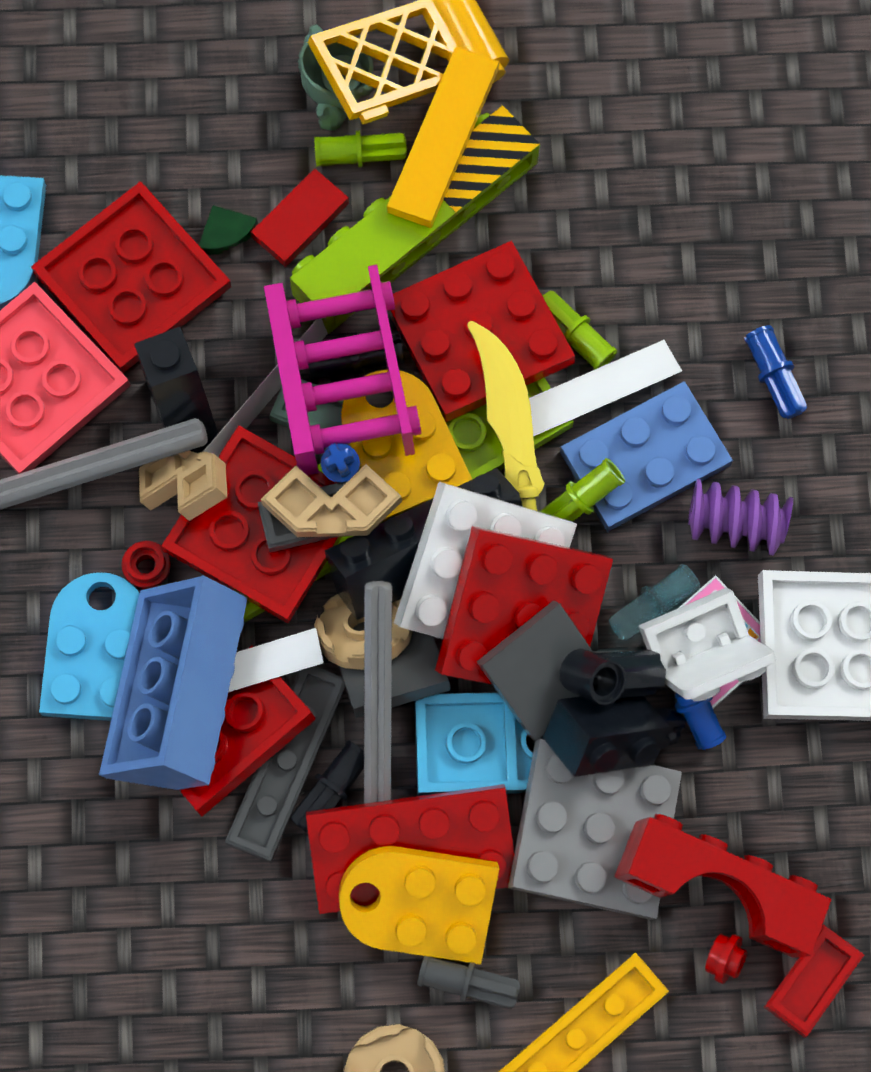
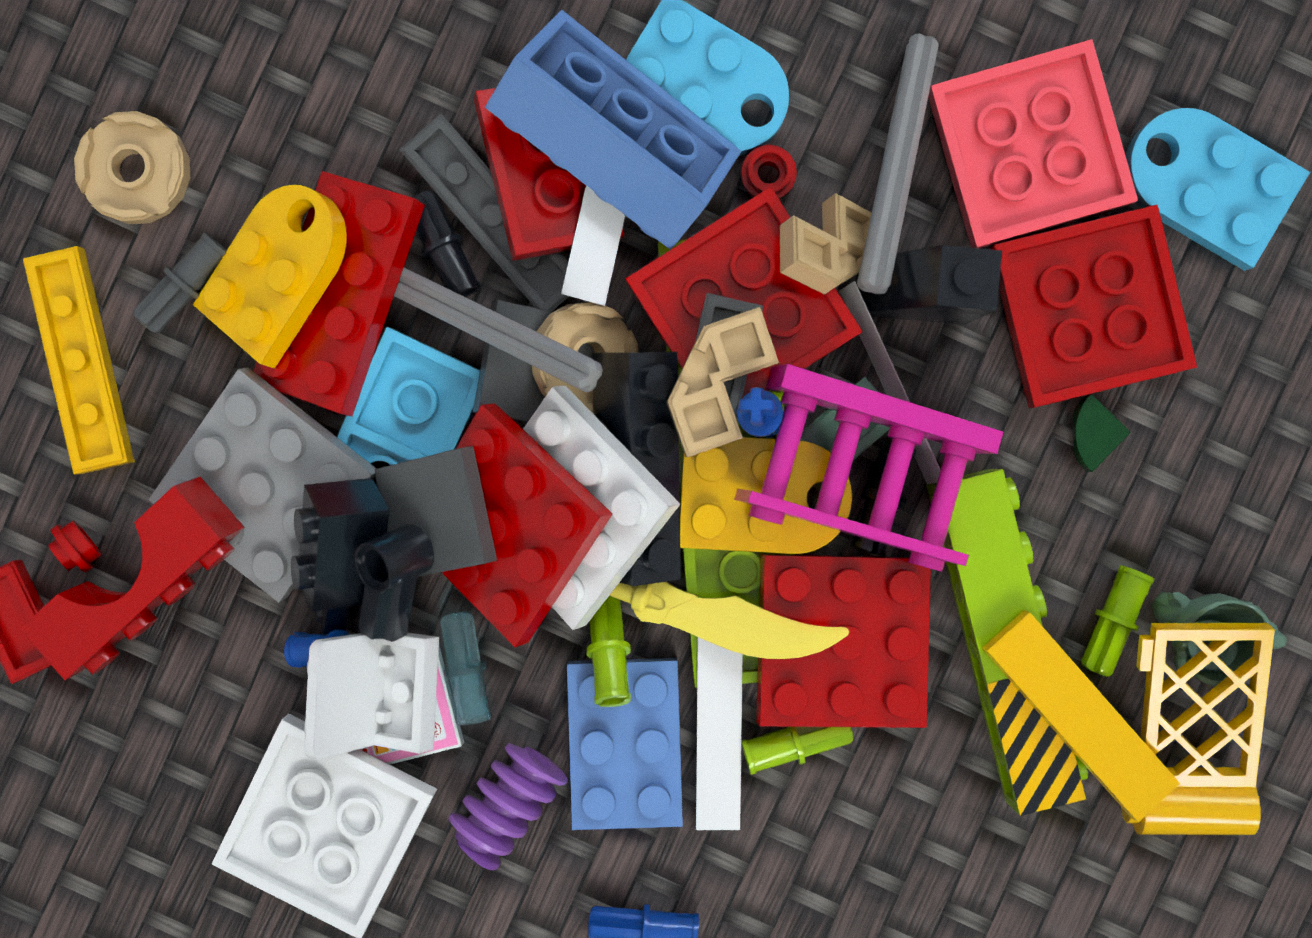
camera: 120 degrees right, 15 degrees up
red tile [251,168,349,267] -> none

